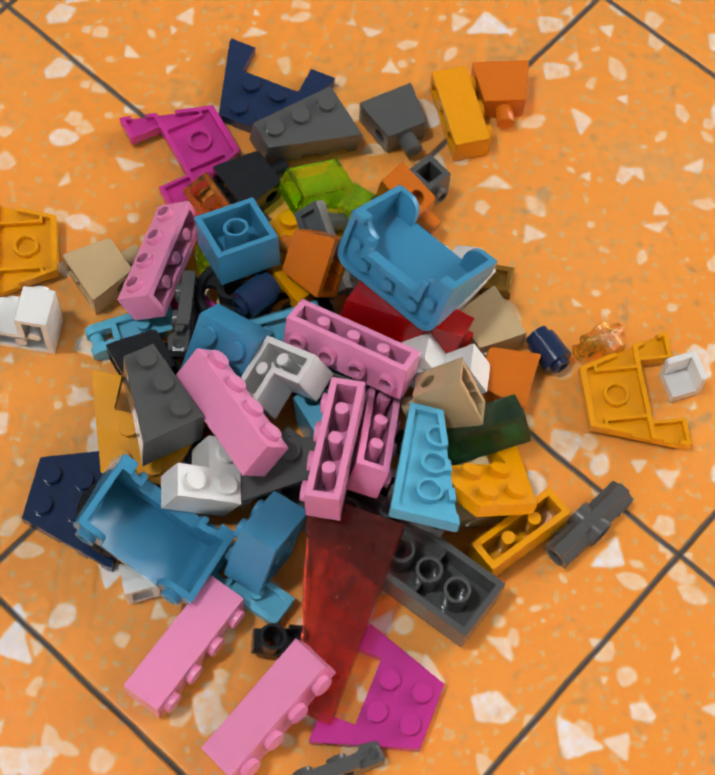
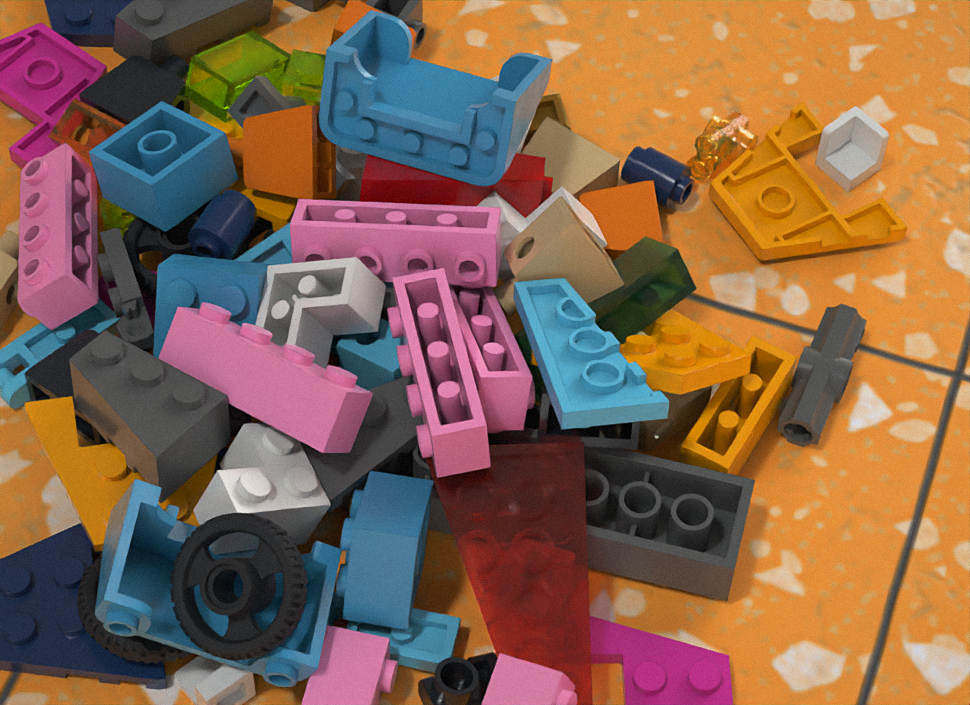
camera: 20 degrees left, 10 degrees down
none -> black wheel [170,513,308,660]

